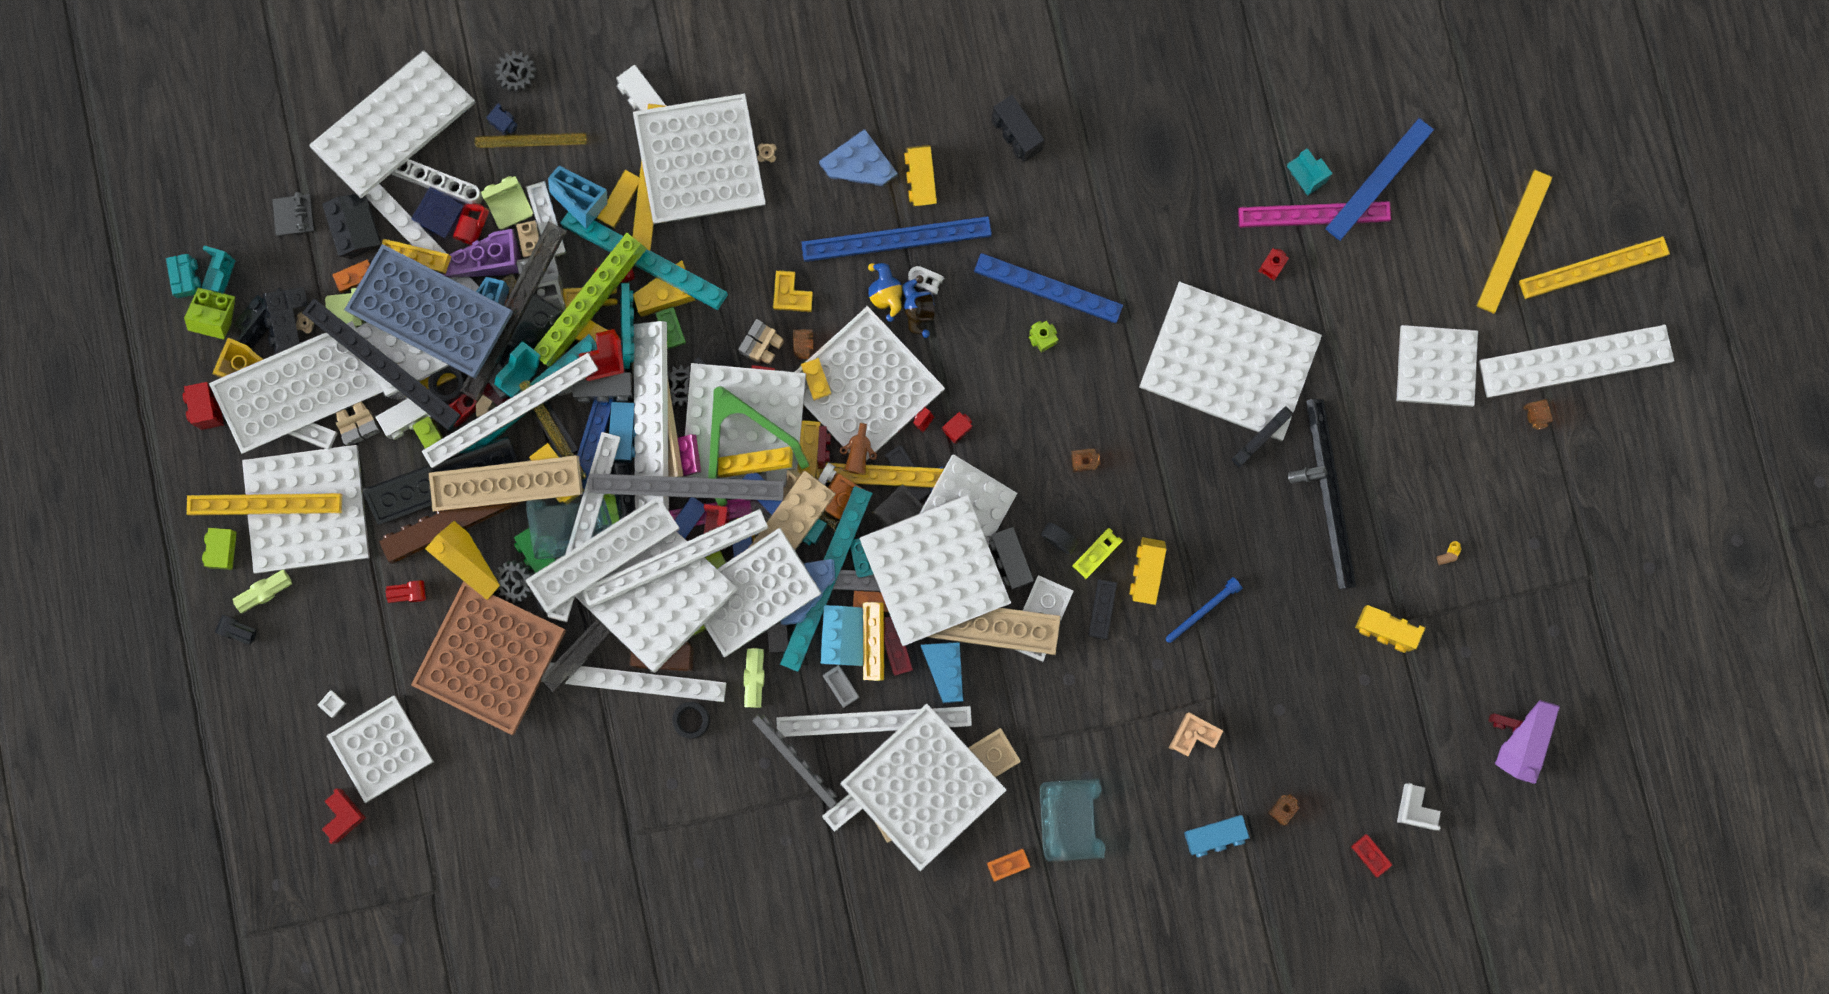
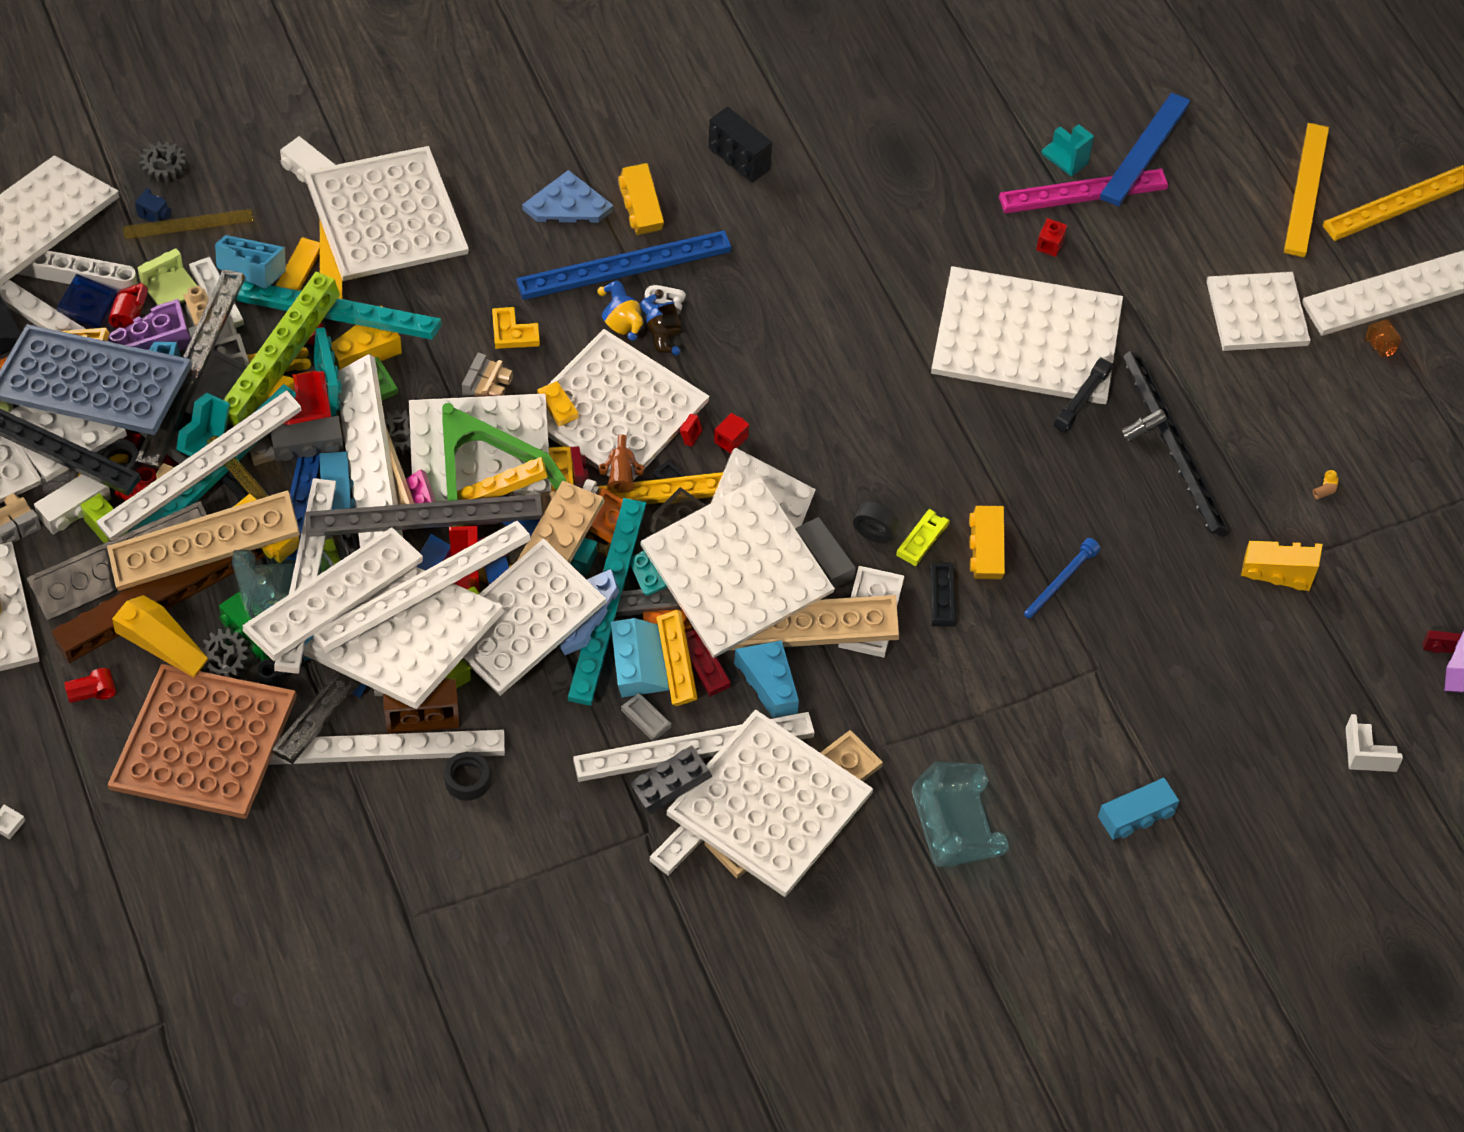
camera: 15 degrees left, 25 degrees down
red panel [322,788,366,844] -> none
white plate [327,695,434,803] -> none
yellowish green piece [744,648,764,708] -> none
flat silver plate [752,713,837,808] -> none
tan plate [757,144,776,162] -> none
clear orange brick [793,329,813,359] -> none
blue plate [974,253,1123,324] -> none
orange plate [987,849,1030,881] -> none
lime brick [1029,320,1058,353] -> none
clear orange brick [1071,449,1100,472] -> none
light nougat panel [1169,713,1223,757] -> none
clear orange brick [1268,795,1300,826] -> none
red plate [1351,834,1392,877] -> none
none -> black plate [630,745,713,815]

